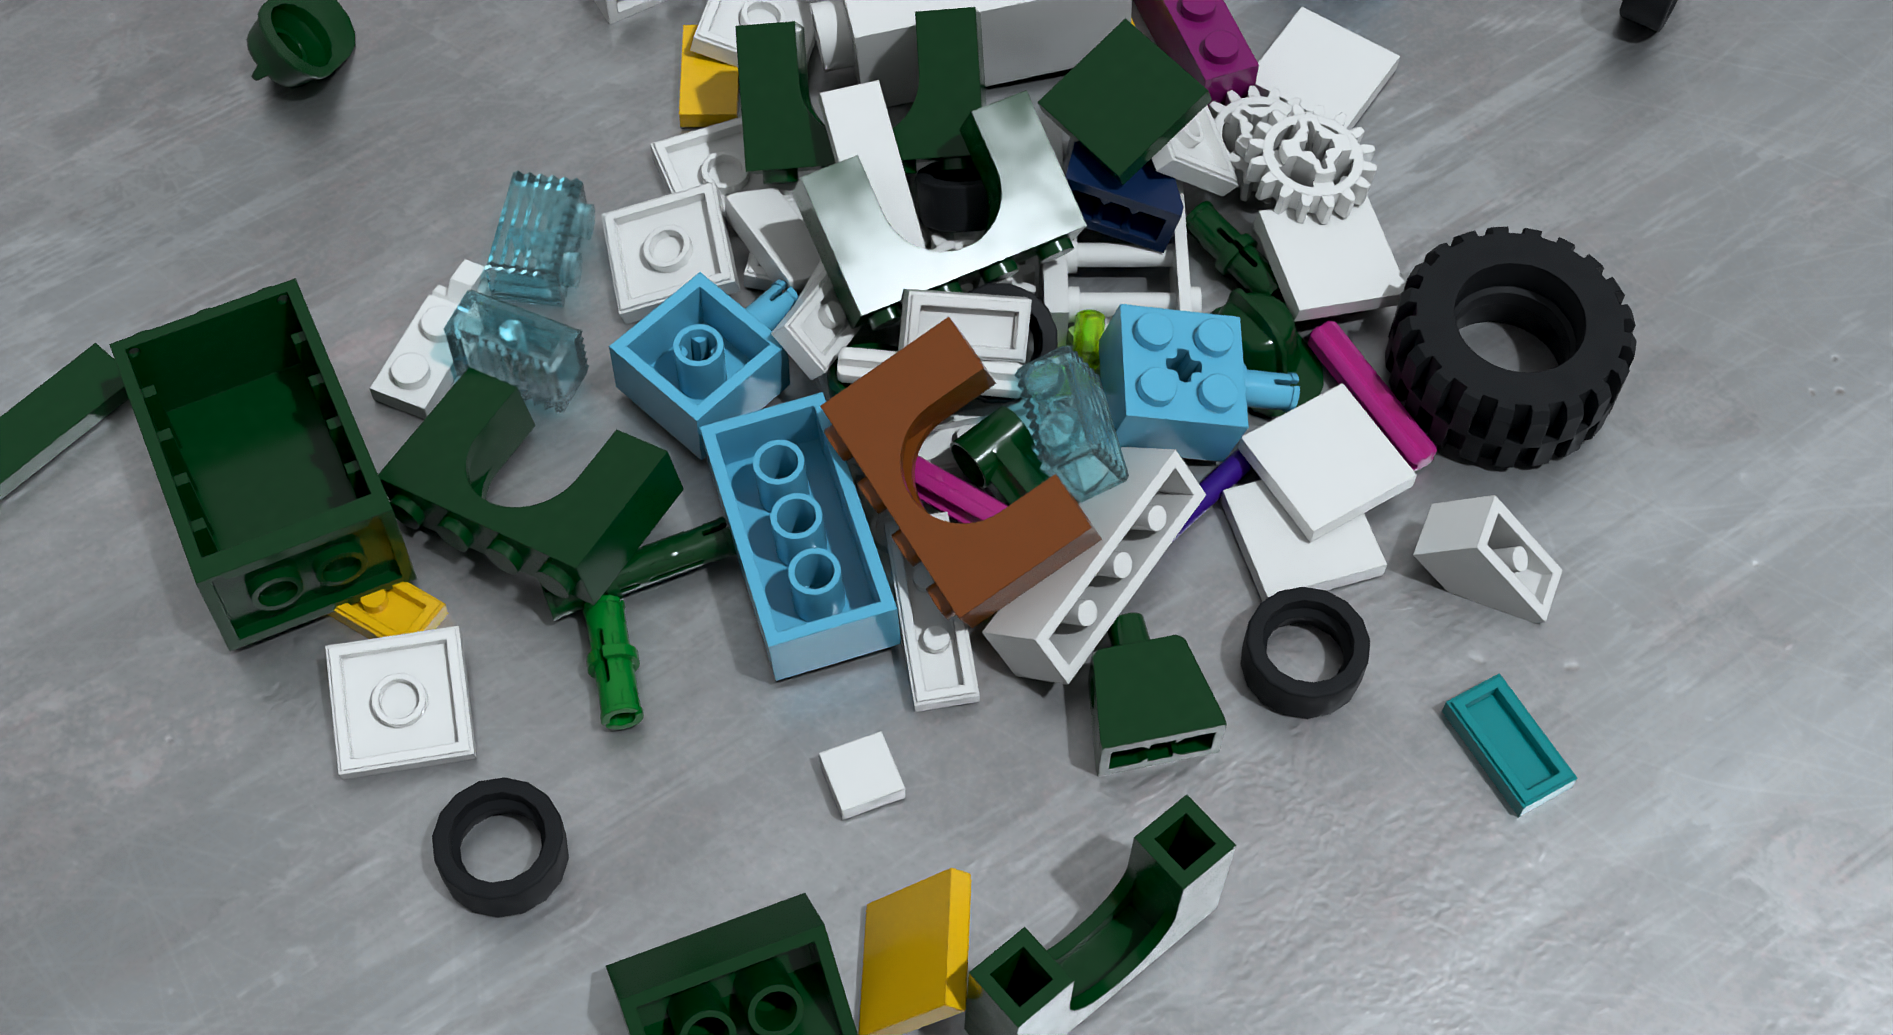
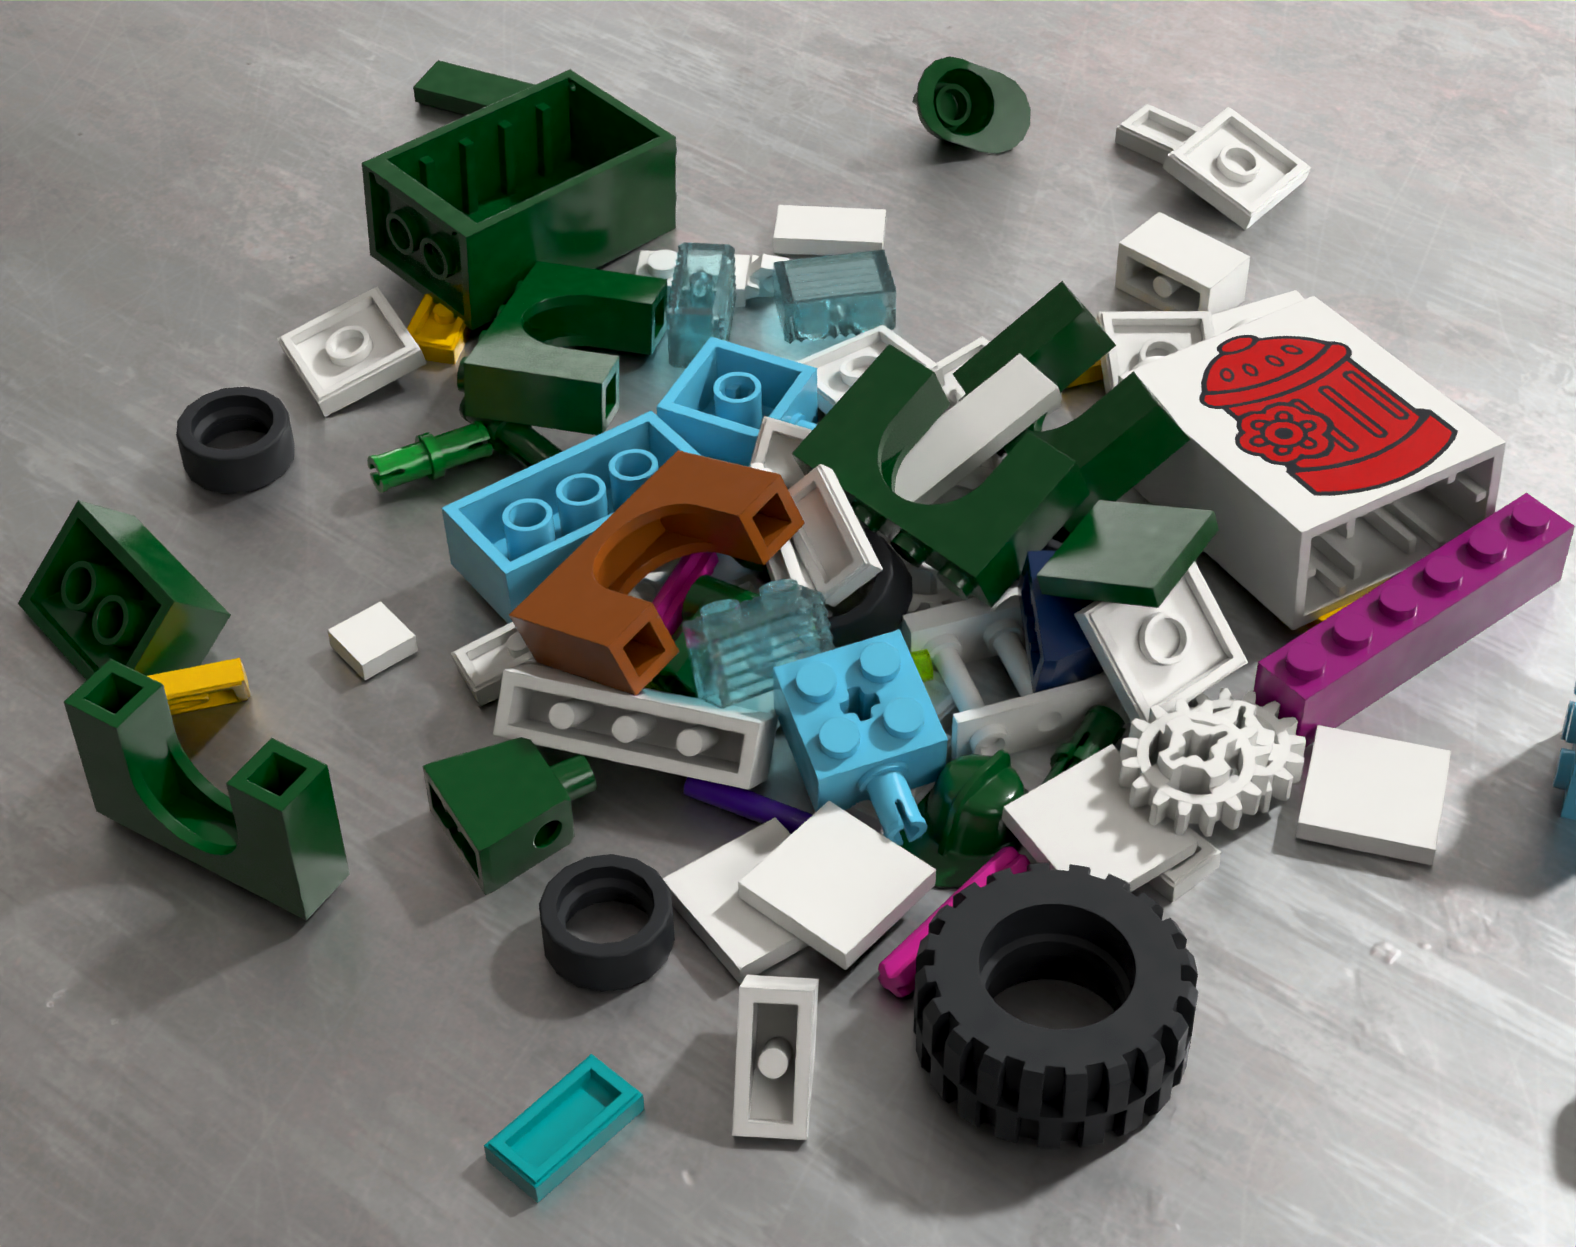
camera: 75 degrees right, 15 degrees down
none -> white tile [773,205,886,258]

